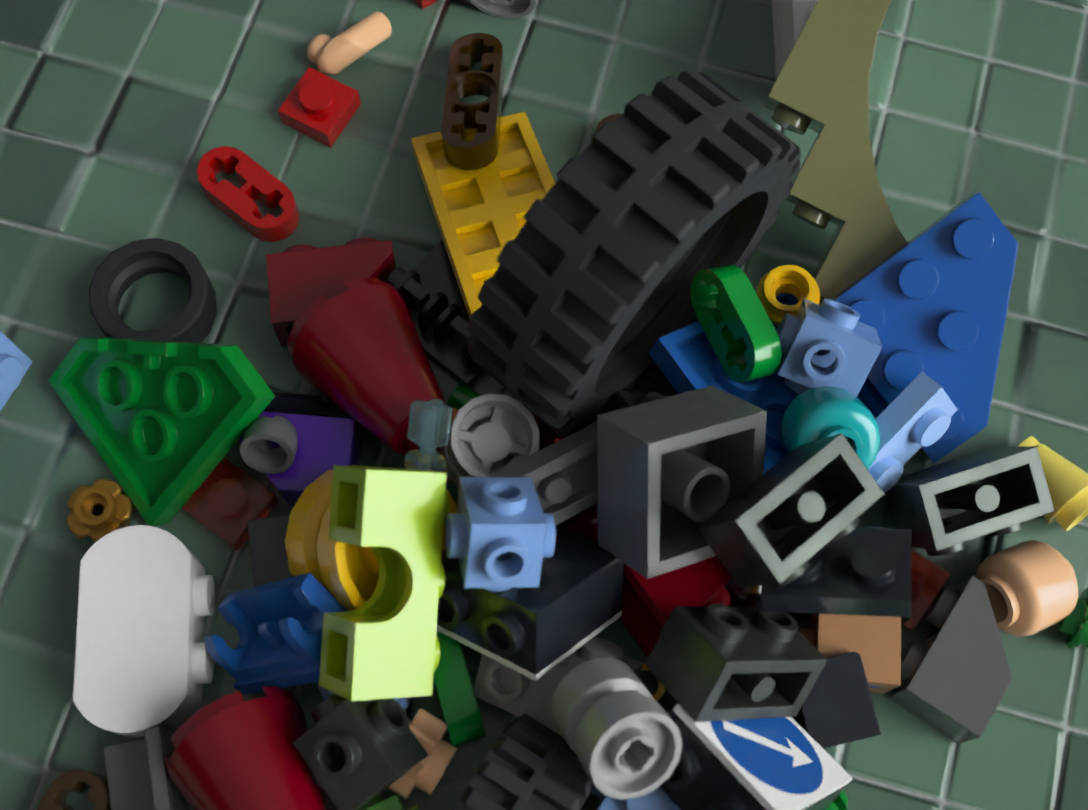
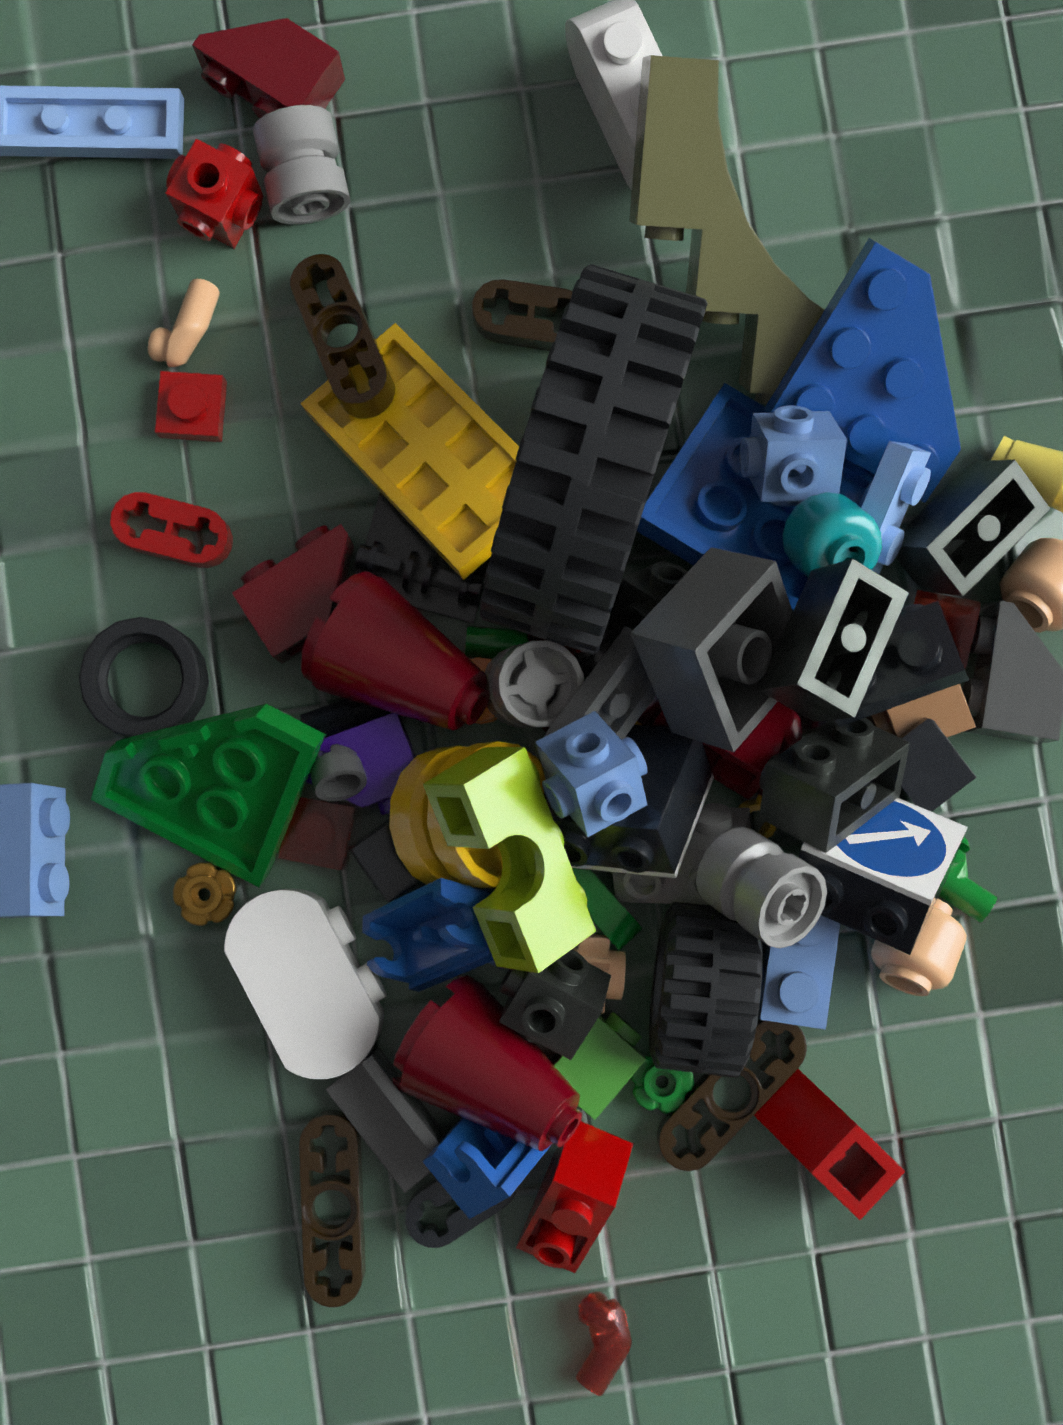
camera: 25 degrees left, 15 degrees up
clear light blue piece [404,399,453,472] -> none
green beam [691,265,782,382] -> none
yellow plate [756,265,820,326] -> none

